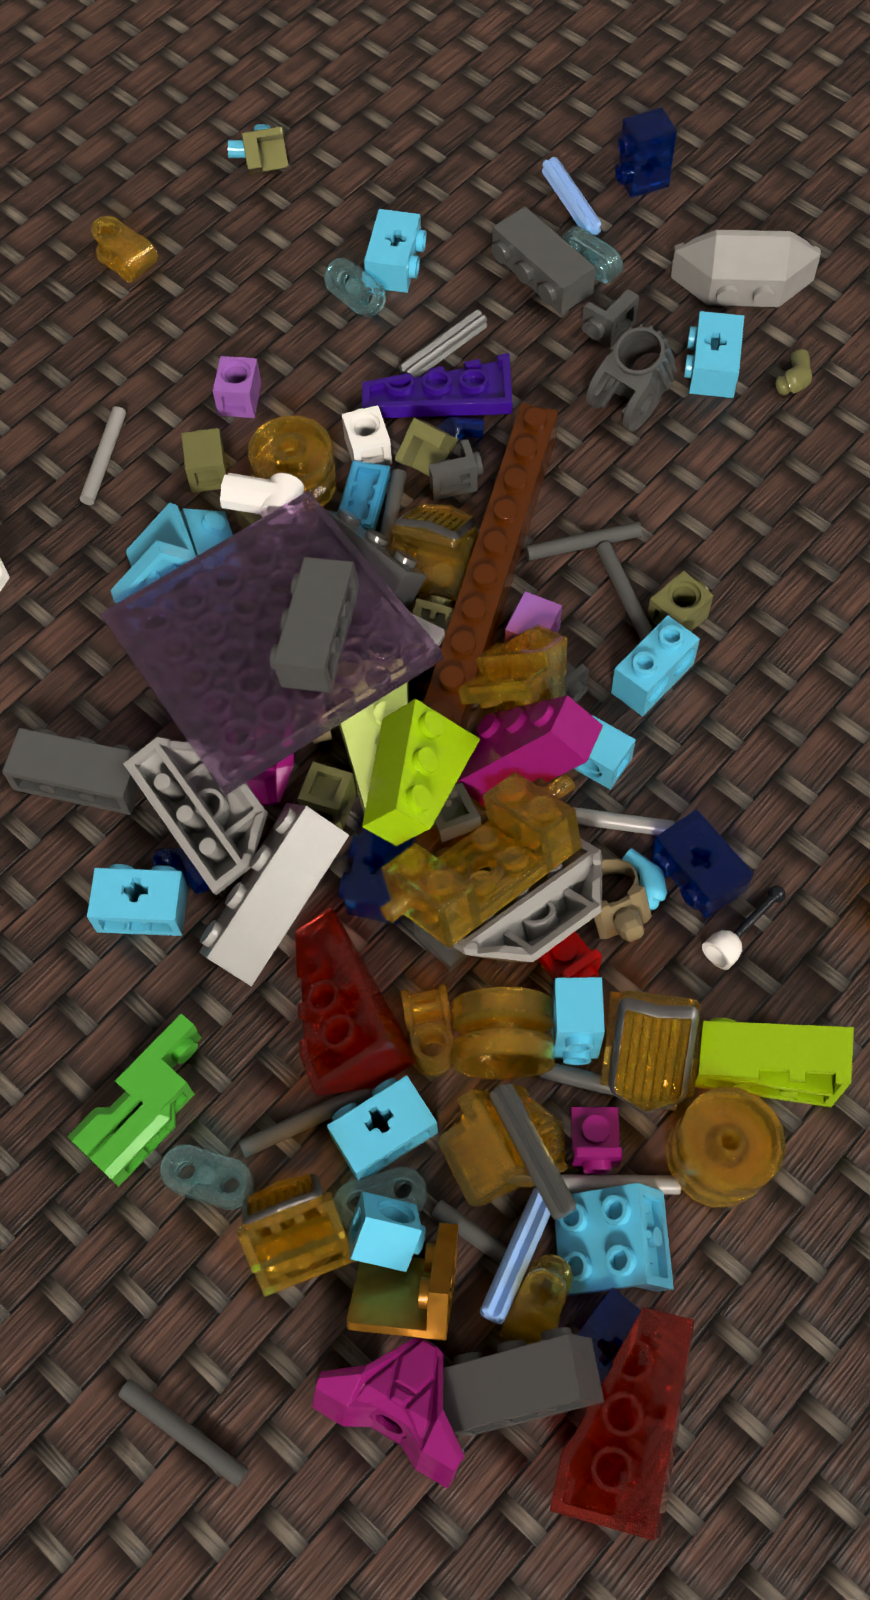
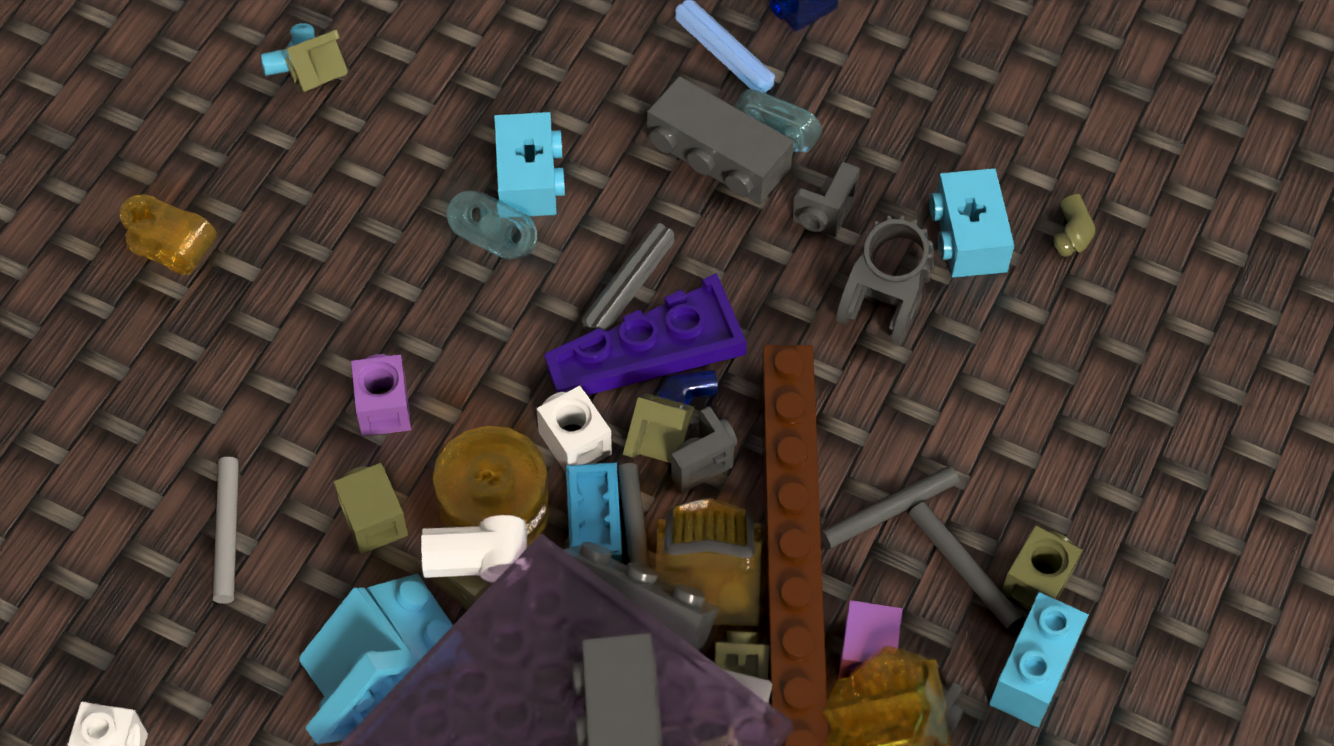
camera: 20 degrees left, 5 degrees down
light grey wedge [671,230,821,307] -> none

